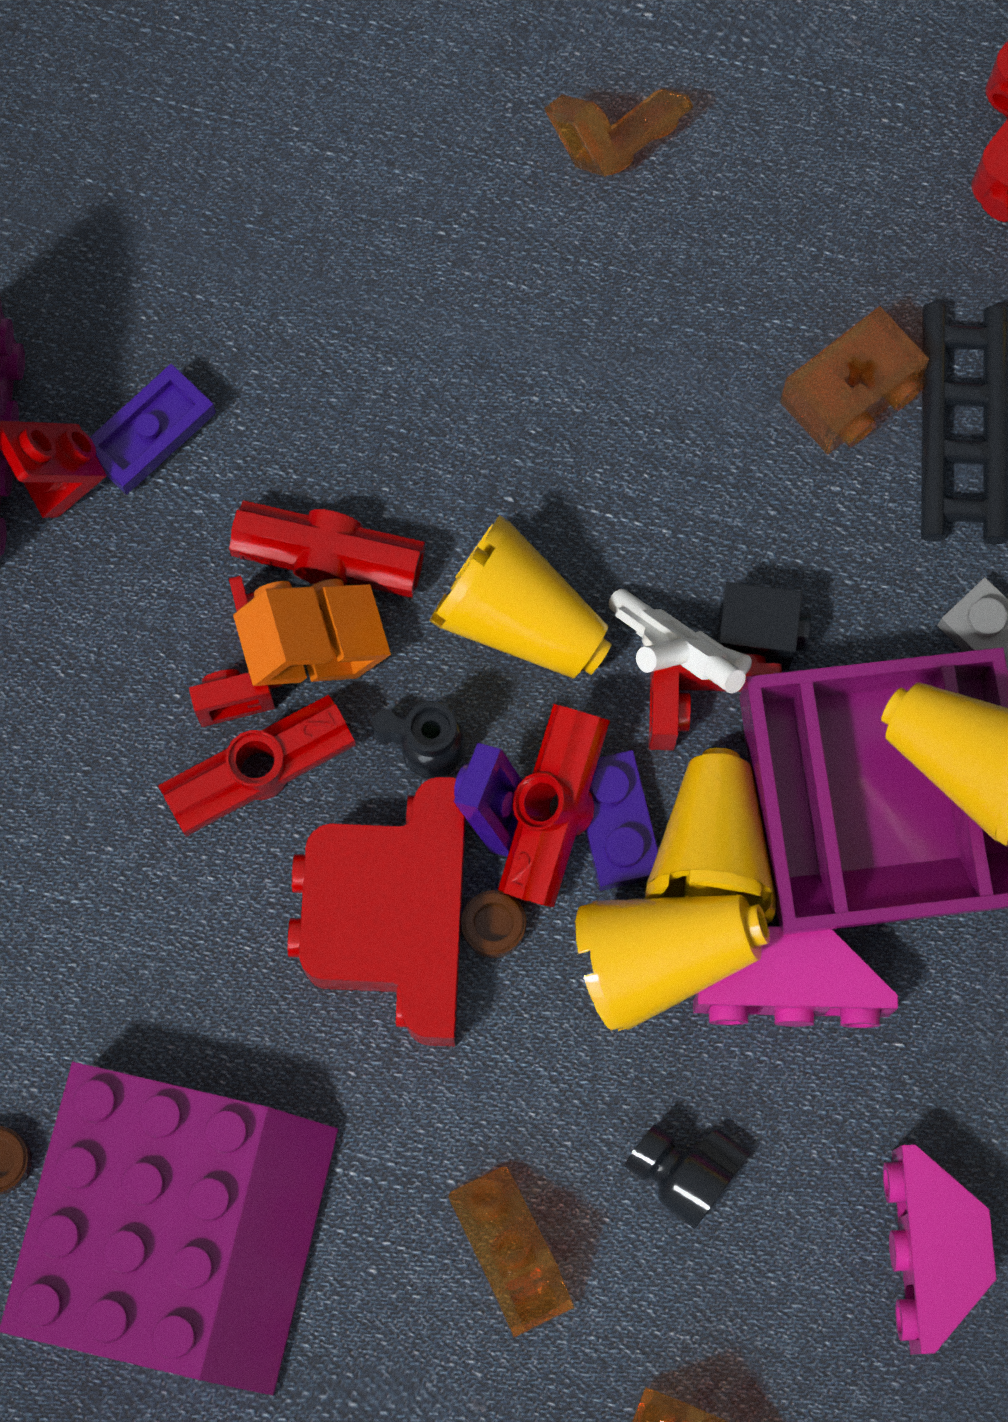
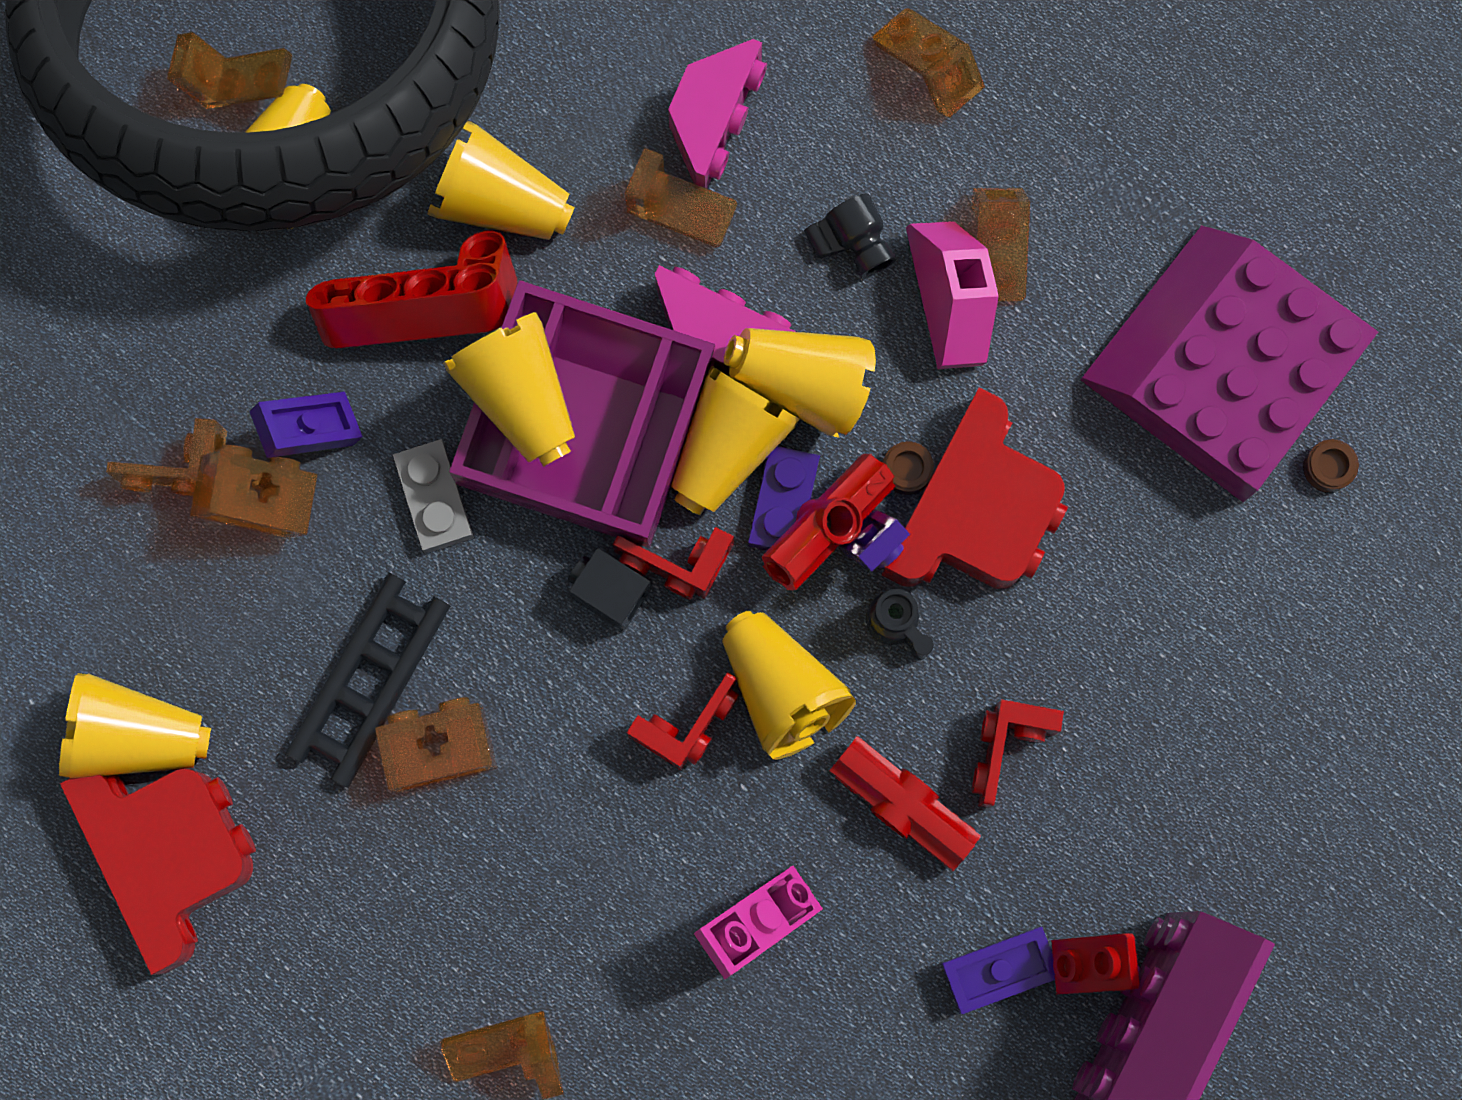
camera: 155 degrees left, 5 degrees up
red piece [158,695,356,837] -> none
orange piece [233,579,391,686] -> none
white piece [609,589,752,693] -> none
none -> clear orange bracket [625,148,737,247]
none -> red bracket [626,673,740,770]
none -> dark pink slope [694,866,823,979]
none -> dark pink slope [906,222,999,369]

